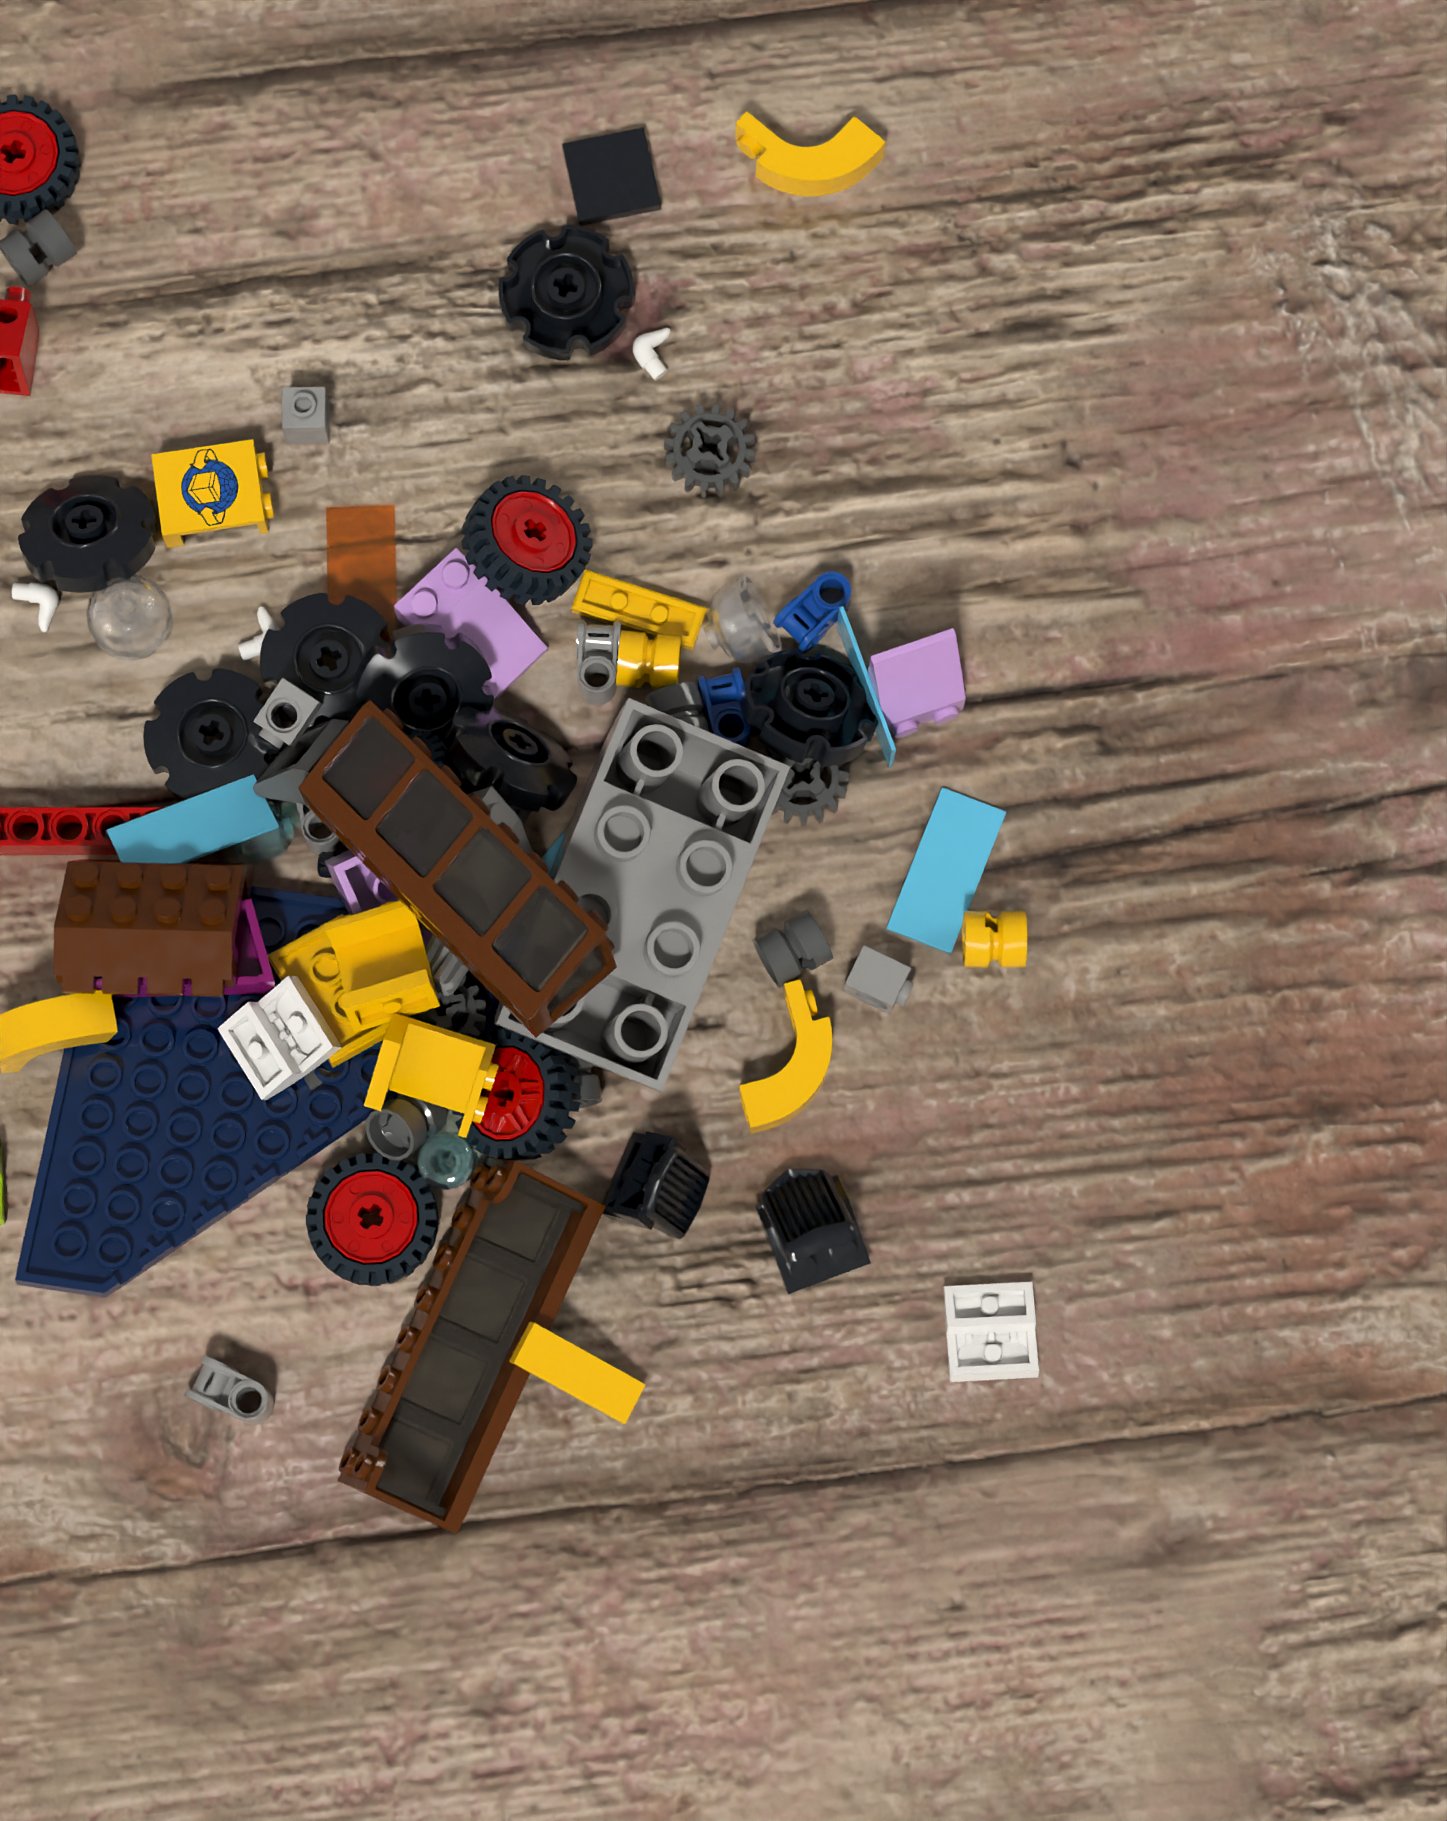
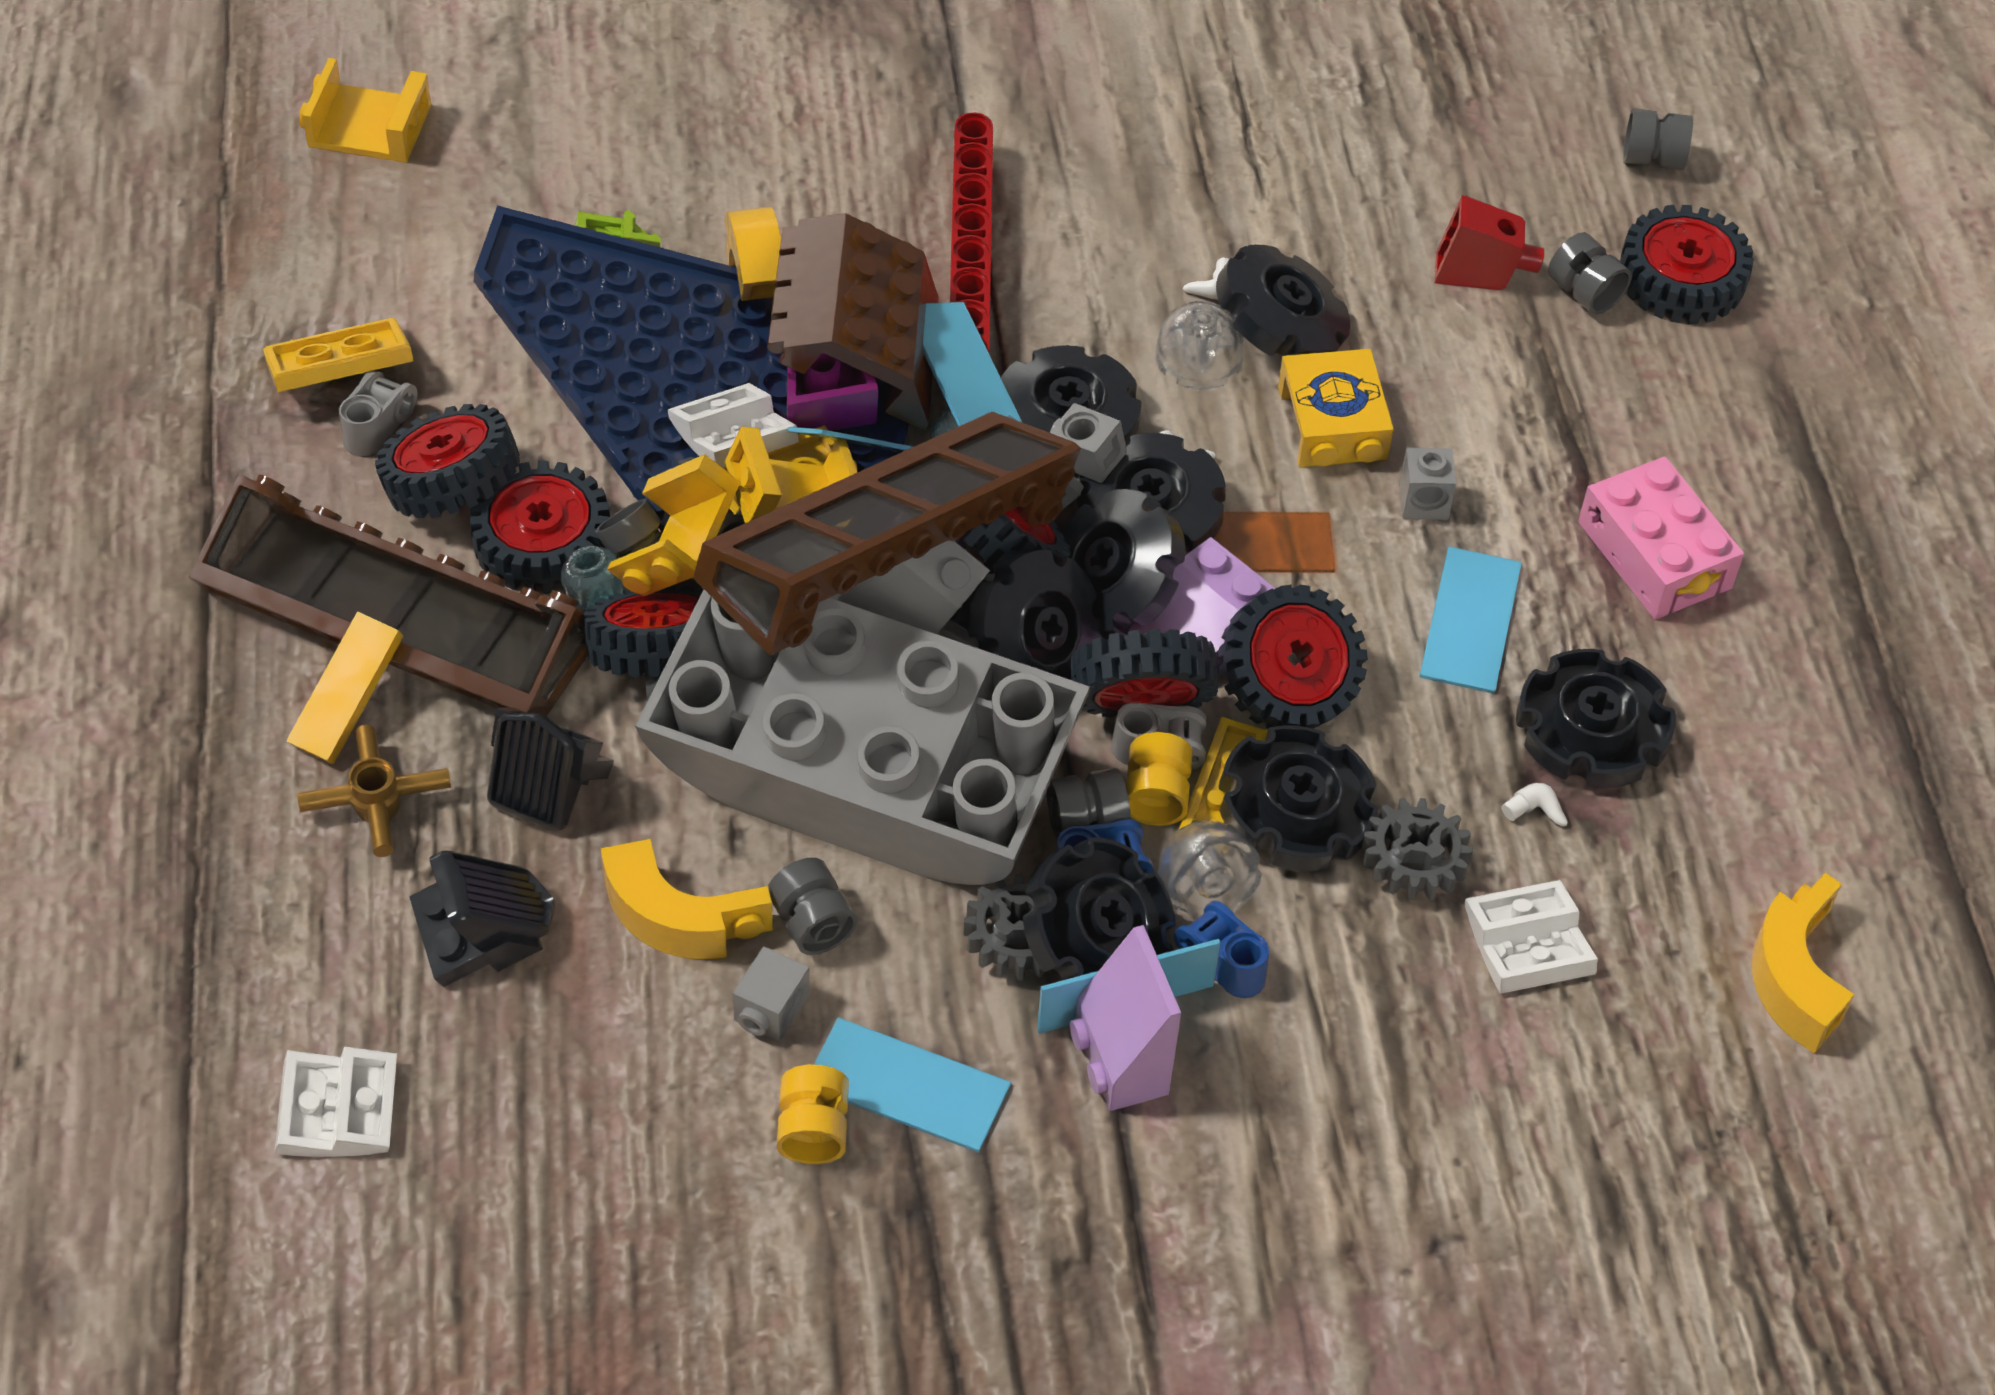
camera: 90 degrees right, 25 degrees down
black tile [562,127,661,226] -> none
none -> yellow tile [263,317,413,392]
none -> pearl gold bar [297,725,451,857]
none -> black wheel [375,404,520,518]
none -> medium azure piece [788,427,913,453]
none -> black wheel [1071,629,1218,718]
none -> black piece [1218,725,1378,871]
none -> medium azure piece [1419,546,1522,694]
none -> white slope [1465,880,1598,994]
none -> bright pink piece [1578,456,1744,620]

